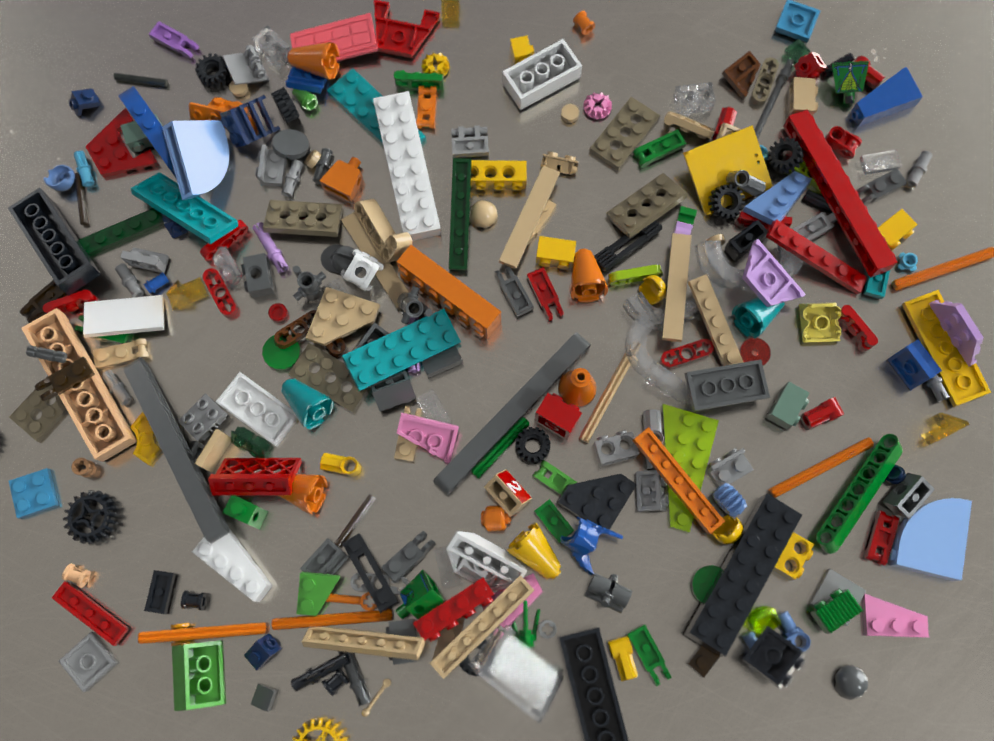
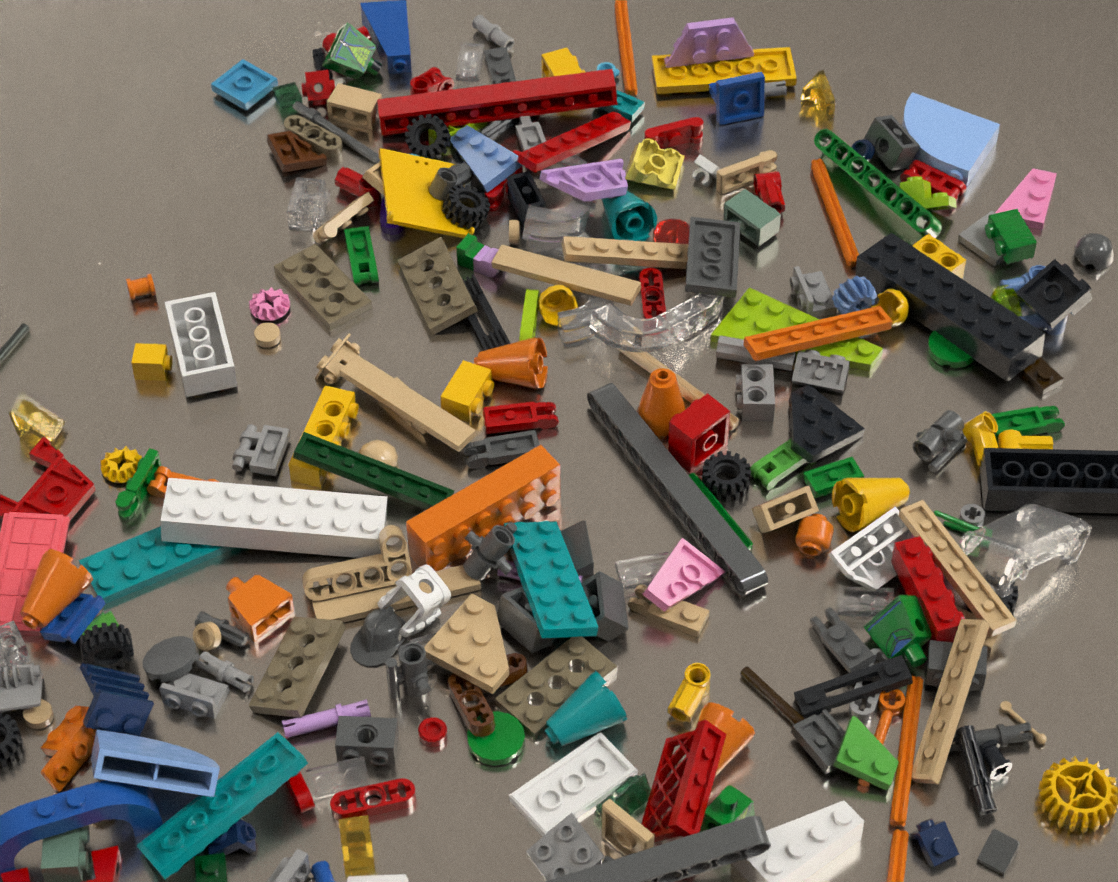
camera: 75 degrees left, 25 degrees down
blue helmet [560,516,623,575] -> none
none -> white tile [692,155,720,187]
none -> tan hinge [716,150,777,195]
none -> lime slope [900,176,956,211]
none -> yellow piece [962,411,998,467]

